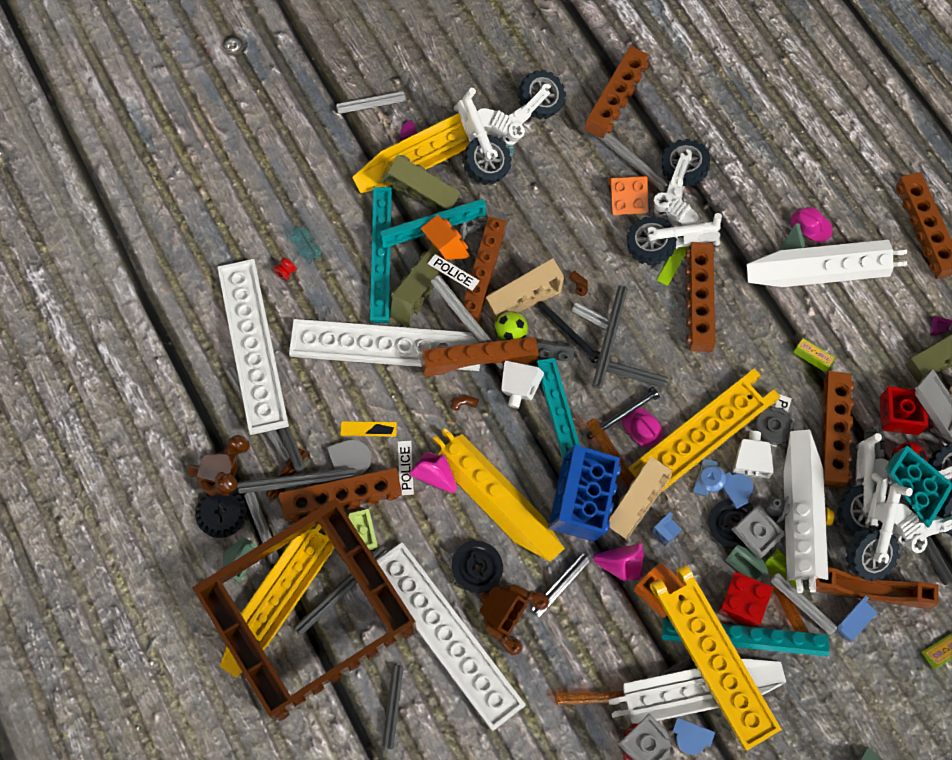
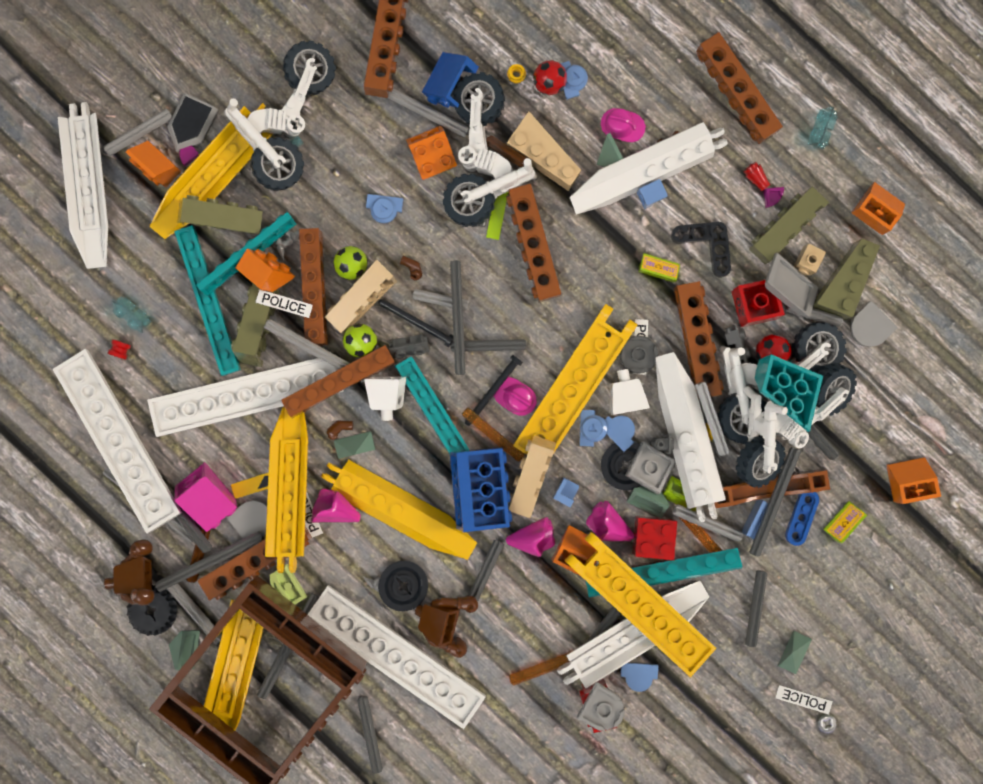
camera: 15 degrees left, 20 degrees up
none -> white hinge [58,102,108,269]
none -> orange slope [126,141,181,187]
none -> black tile [167,93,219,152]
none -> dark pink slope [174,462,237,532]
none -> yellow hinge [265,406,308,573]
none -> lime piece [333,246,368,280]
none -> sand green slope [334,431,376,459]
none -> medium blue piece [366,194,404,224]
none -> blue panel [422,52,479,108]
none -> reddish brown axle [486,135,526,168]
none -> yellow plate [507,64,526,84]
none -> tan wedge [507,112,581,191]
none -> red piece [533,60,567,95]
none -> medium blue piece [560,61,588,100]
none -> dark pink hat [586,501,635,541]
none -> medium blue panel [637,179,668,210]
none -> black beam [671,222,731,278]
none -> light grey axle [695,382,730,456]
none -> red cone [744,162,770,191]
none -> dark grey axle [745,570,768,647]
none -> dark grey axle [749,447,801,557]
none -> blue plate [785,492,819,546]

